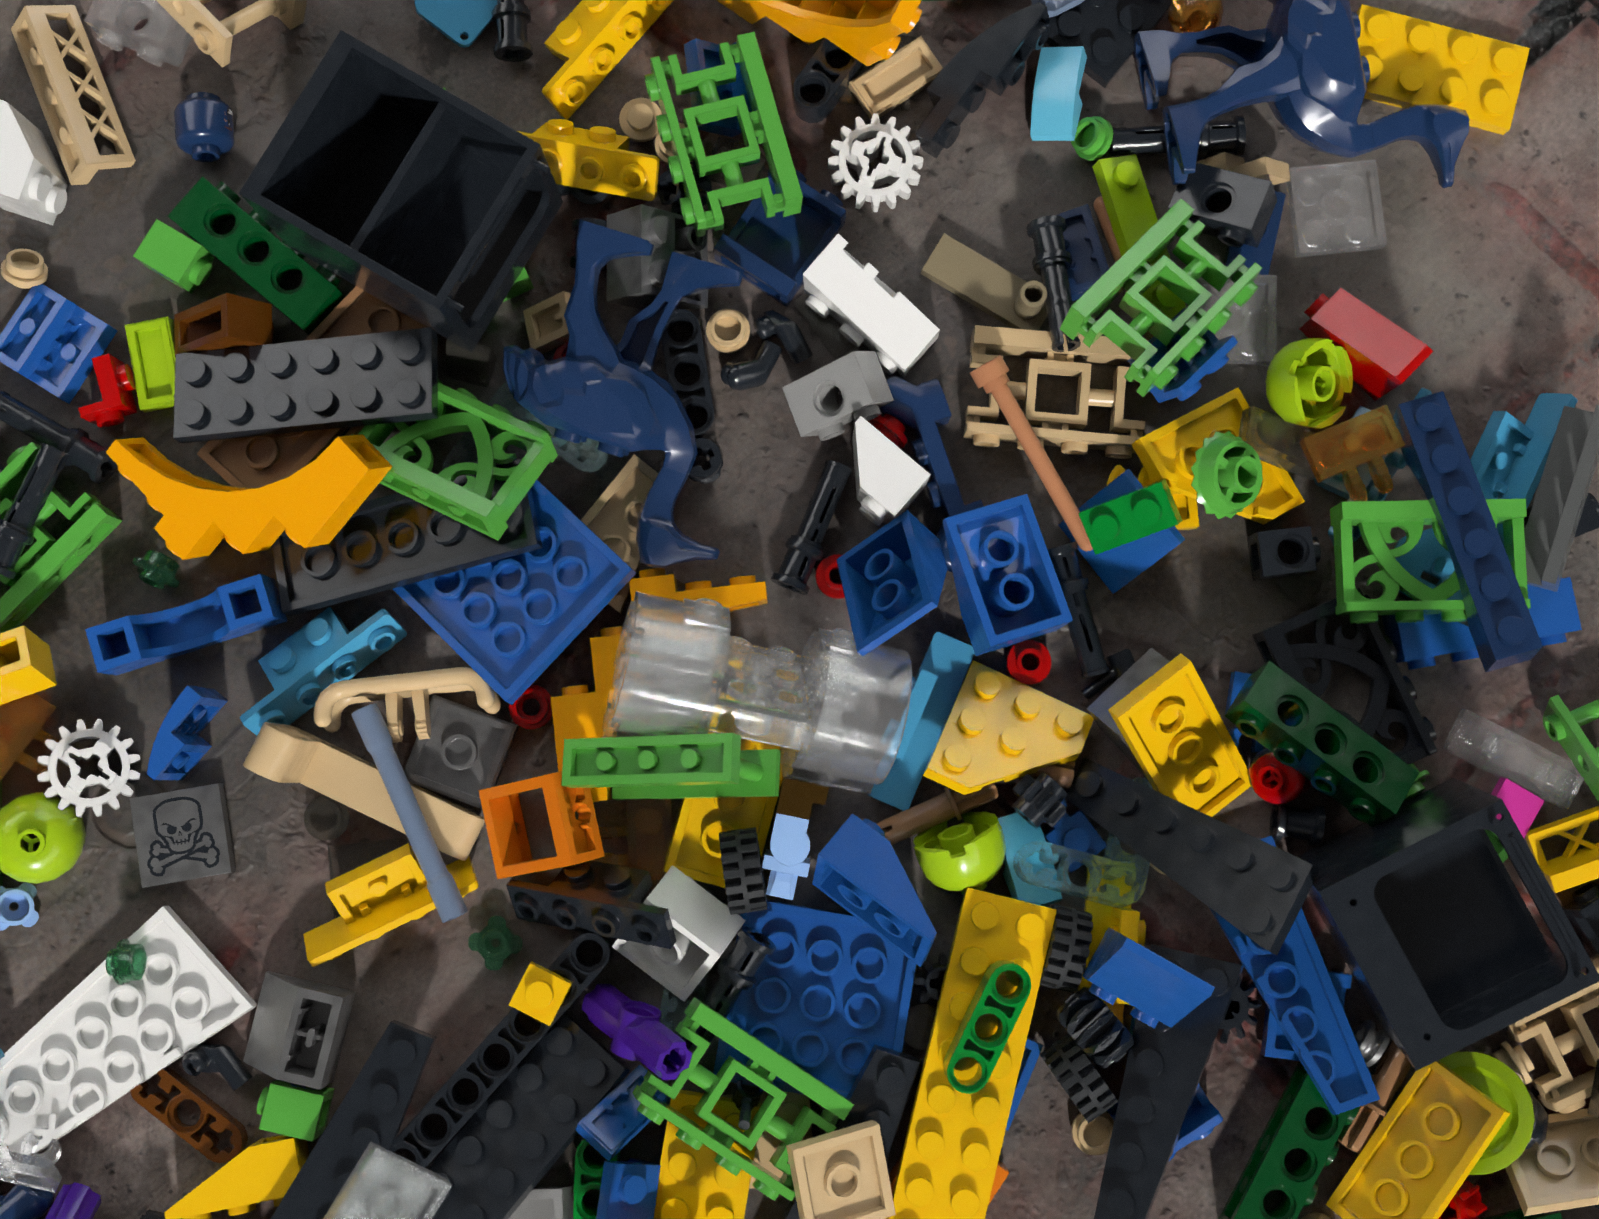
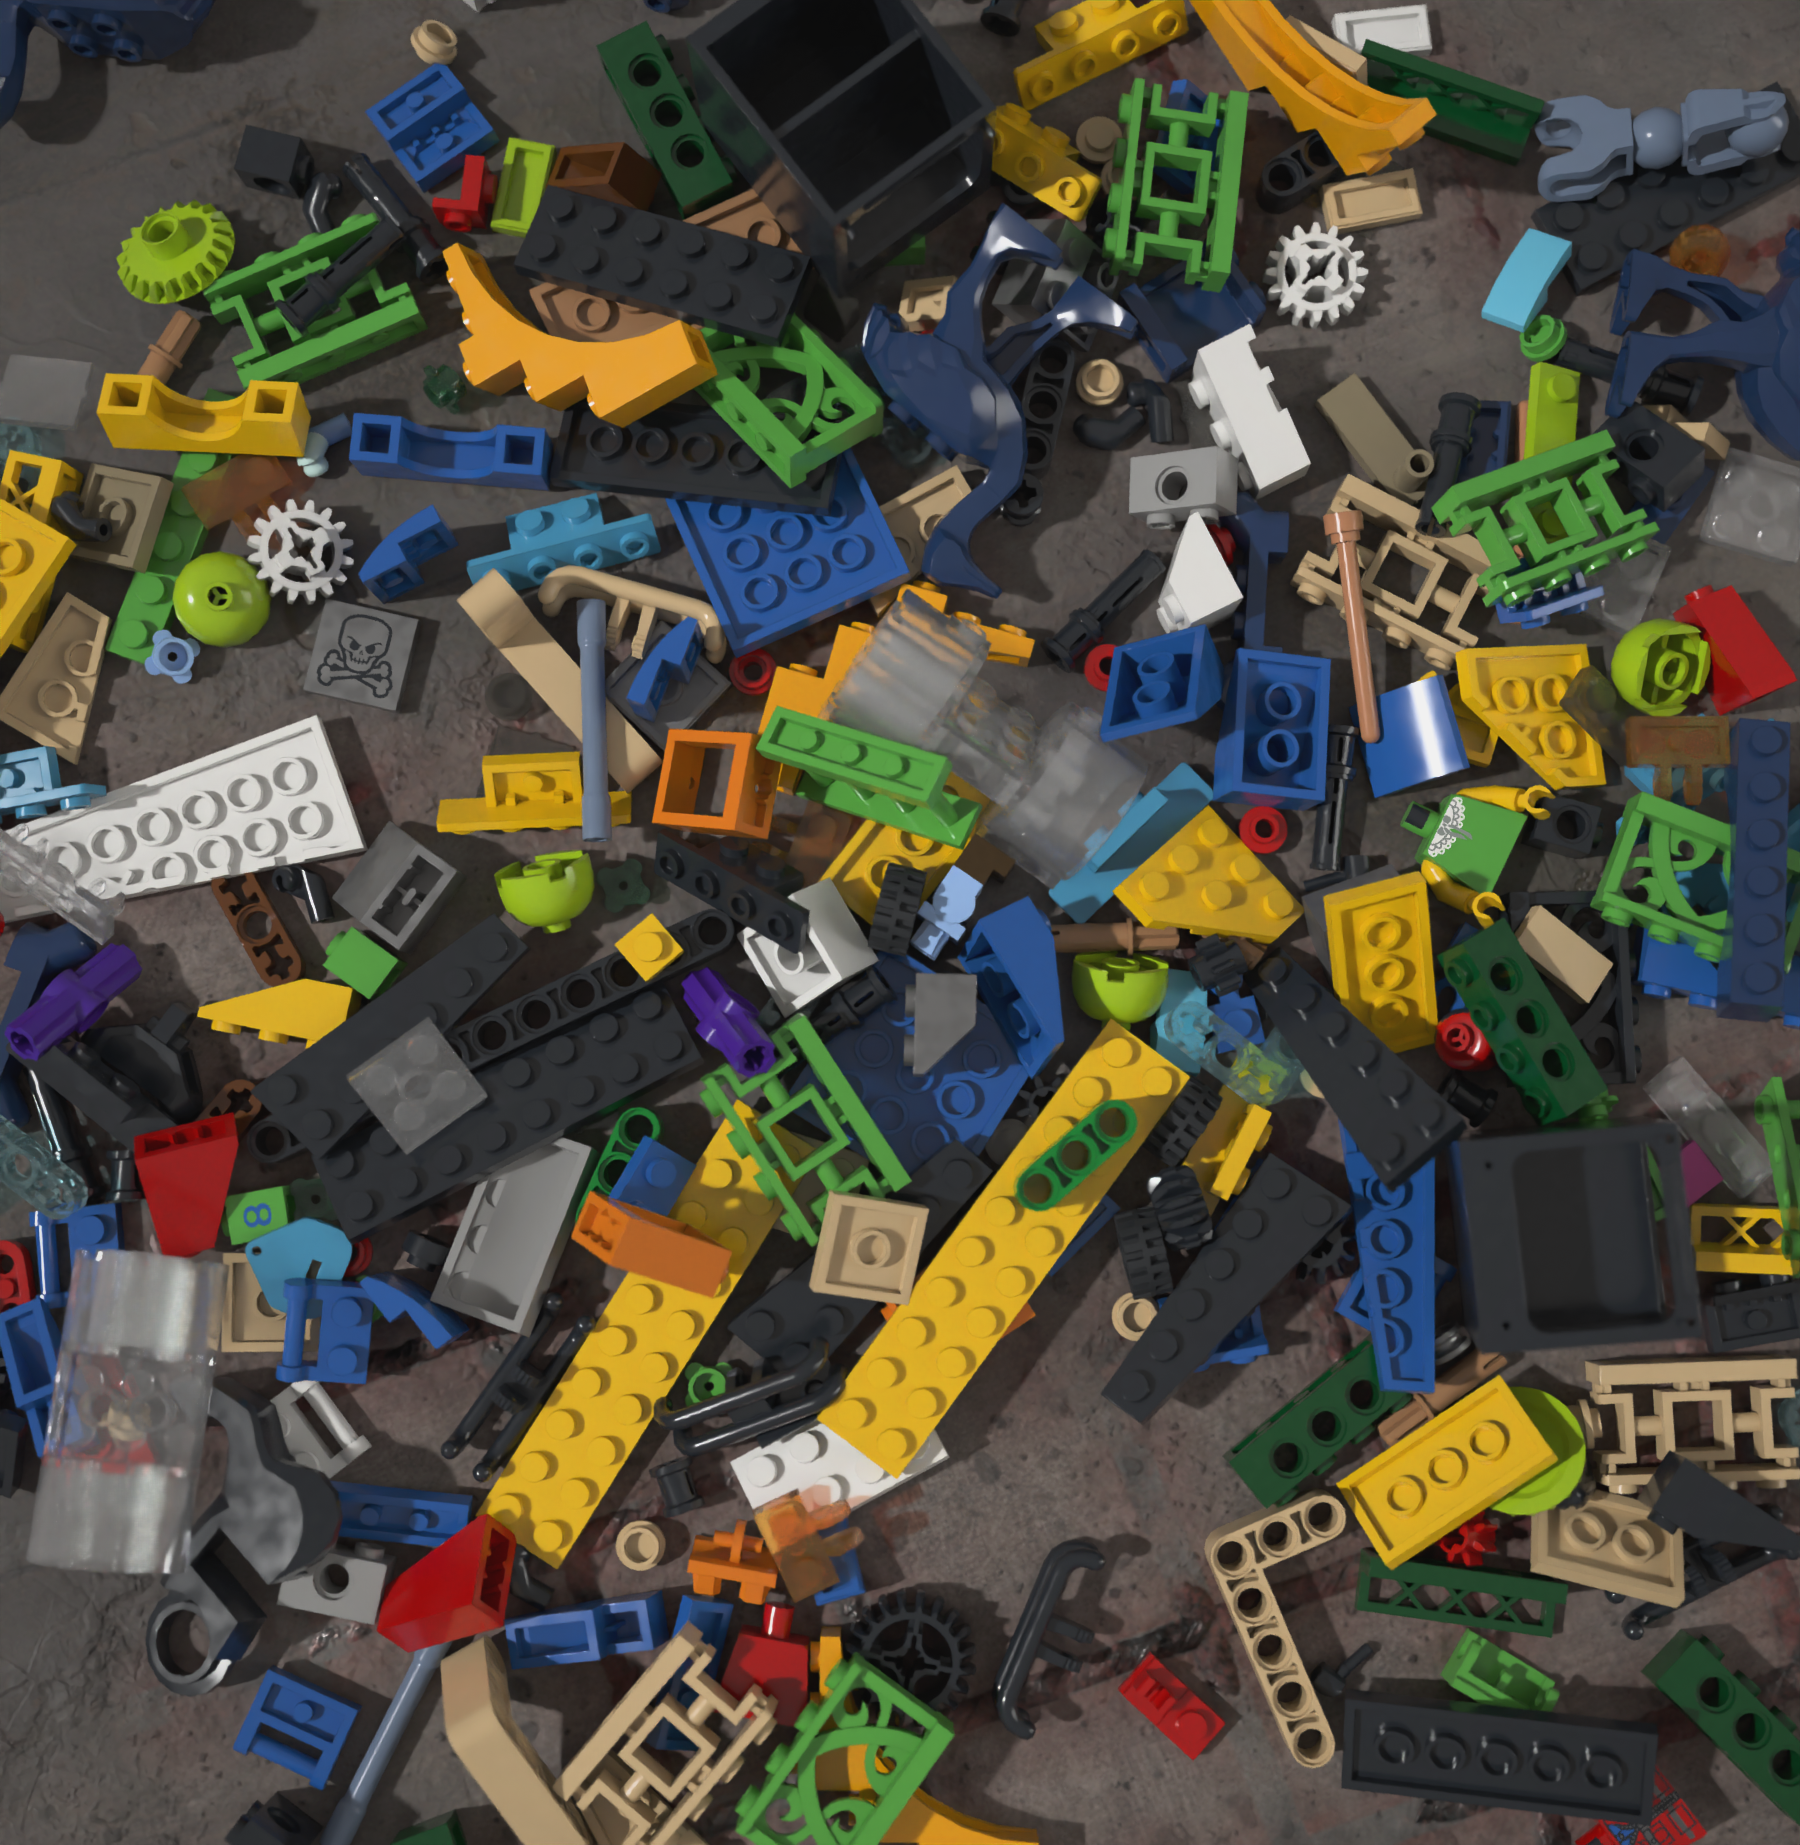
camera: 25 degrees right, 0 degrees up
clear green plate [105,939,147,985] -> none
bright green brick [133,219,215,294] -> none
blue plate [576,1065,671,1161] -> none
black hand [731,1080,763,1130] -> none
black slope [915,2,1051,158] -> none
green plate [1078,479,1182,555] -> none
blue slope [1082,927,1215,1029] -> none
bright green piece [1191,431,1263,519] -> none
none -> arm [296,413,352,478]
none -> lime cylinder [494,850,595,933]
none -> blue slope [626,616,704,722]
none -> flat silver slope [904,973,977,1077]
none -> torso [1400,785,1556,927]
none -> tan tile [1515,905,1613,1004]

